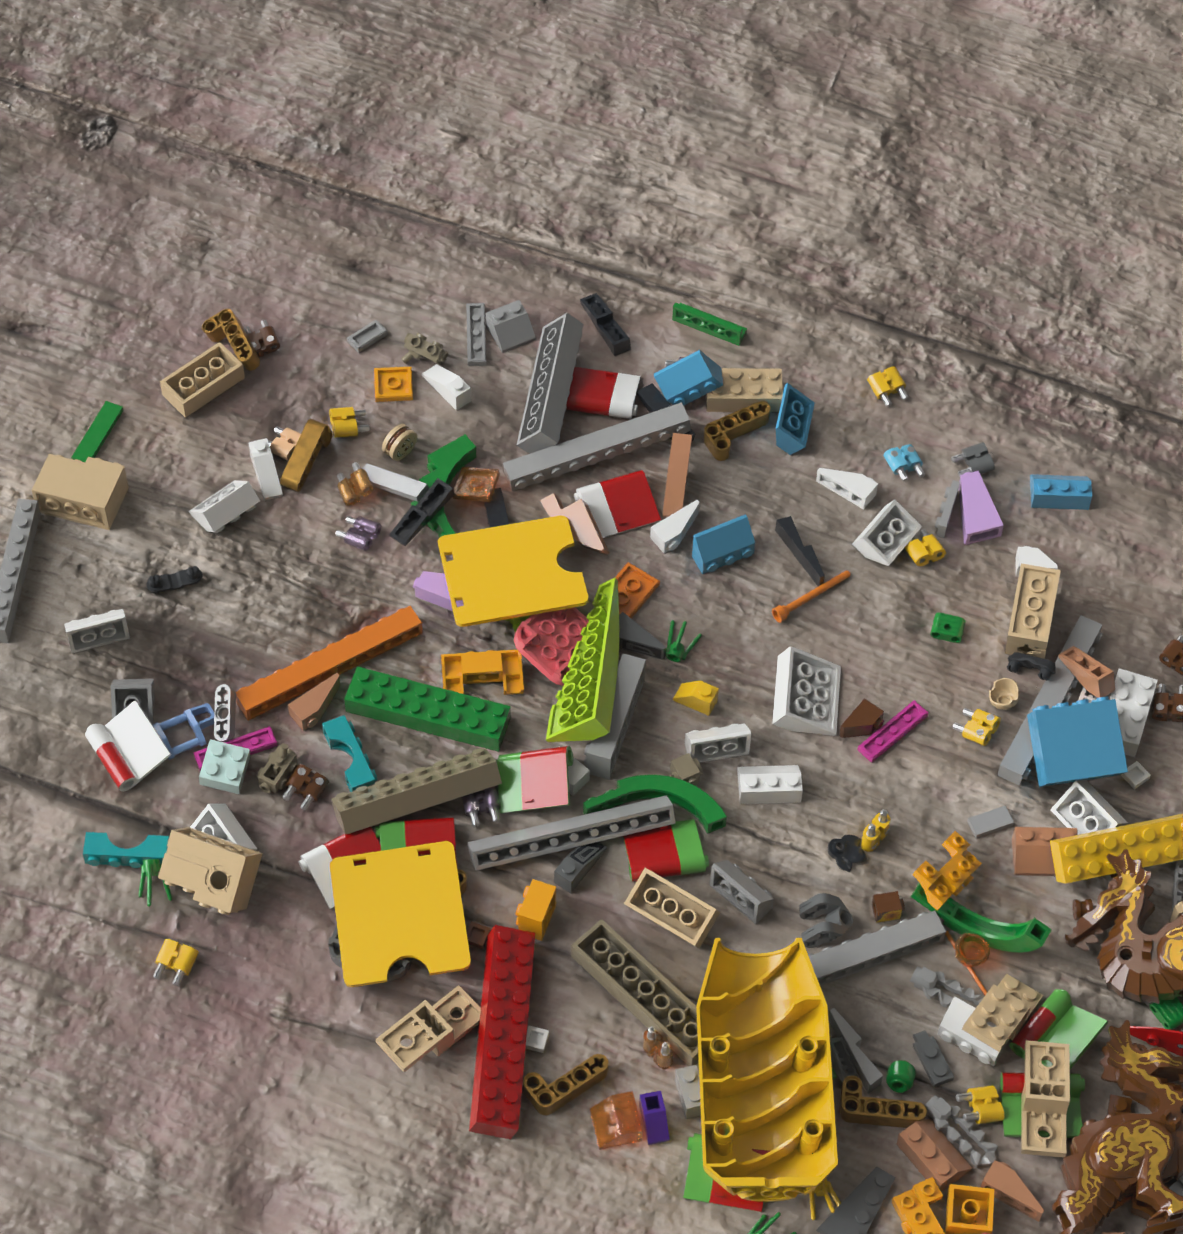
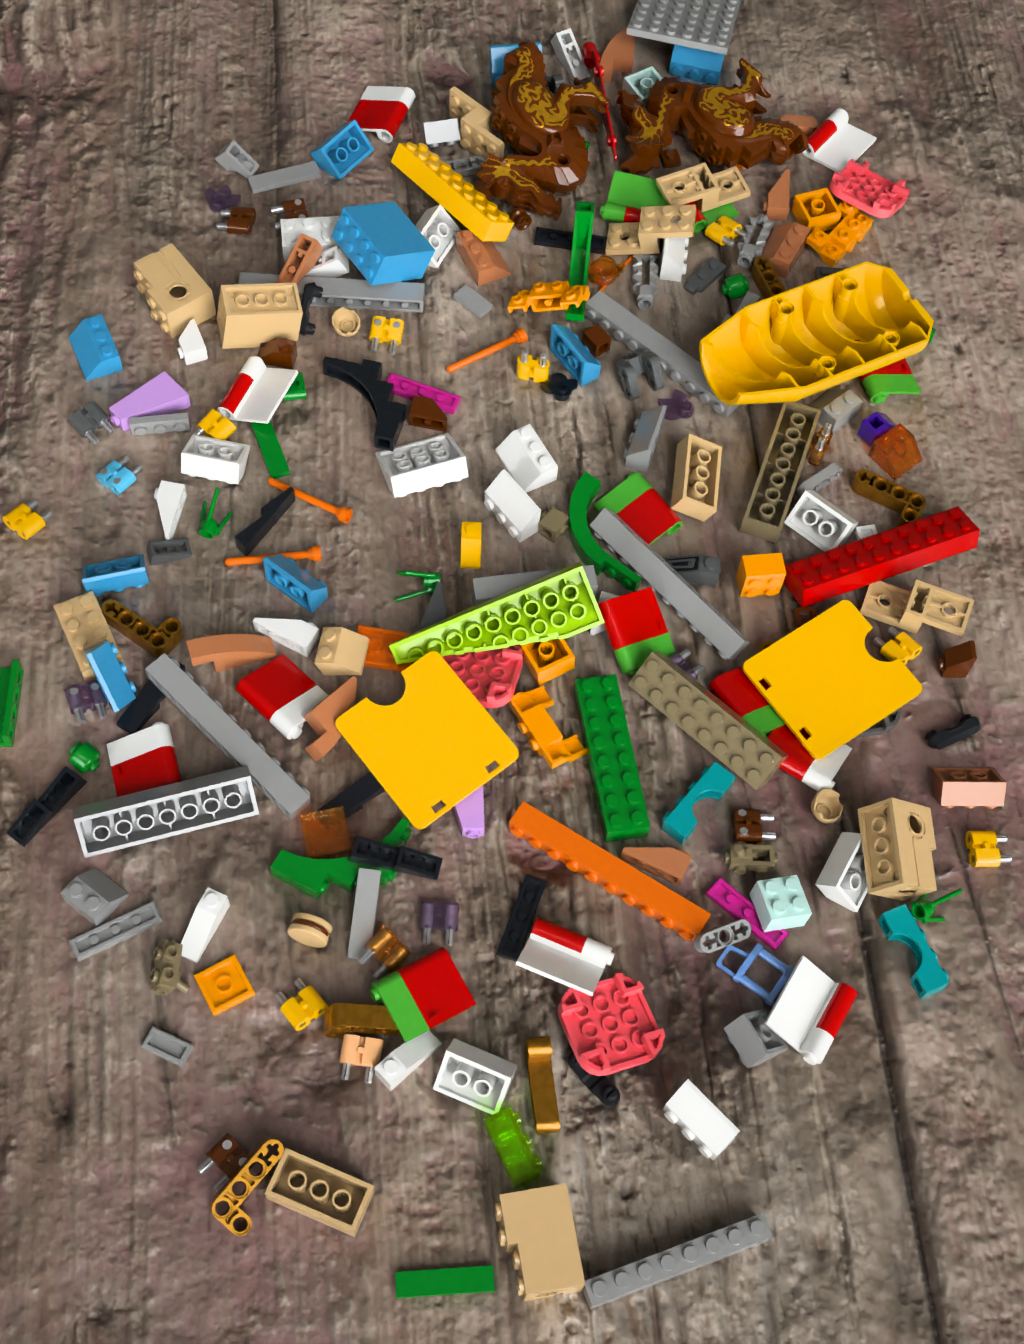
camera: 120 degrees left, 5 degrees up
none -> green head [68,741,101,773]
none -> tan piece [133,243,216,338]
none -> dark grey slope [147,538,192,566]
none -> green plant [198,487,233,539]
none -> white door [217,356,299,424]
none -> orange piece [224,545,322,566]
none -> green tile [250,421,290,479]
none -> reddish brown slope [257,337,297,370]
none -> tan slope [314,627,370,675]
none -> black arch [323,356,406,451]
none -> red door [369,947,476,1043]
none -> orange piece [446,328,528,373]
none -> clear neon green brick [484,1107,543,1189]
none -> black tile [496,874,547,962]
none -> white door [516,917,615,996]
none -> light orange brick [519,639,575,686]
none -> pearl gold beam [525,1035,560,1135]
none -> black tile [534,227,607,255]
none -> dark azure slope [549,324,601,387]
none -> coral tile [557,973,665,1076]
none -> clear purple plate [658,389,694,420]
none -> white slope [784,489,859,552]
none -> light grey beam [795,462,843,498]
none -> tan hair [811,788,844,823]
none -> yellow piece [873,627,923,665]
none -> black piece [925,714,980,750]
none -> slope [931,767,1007,809]
none -> reddish brown slope [937,641,977,678]

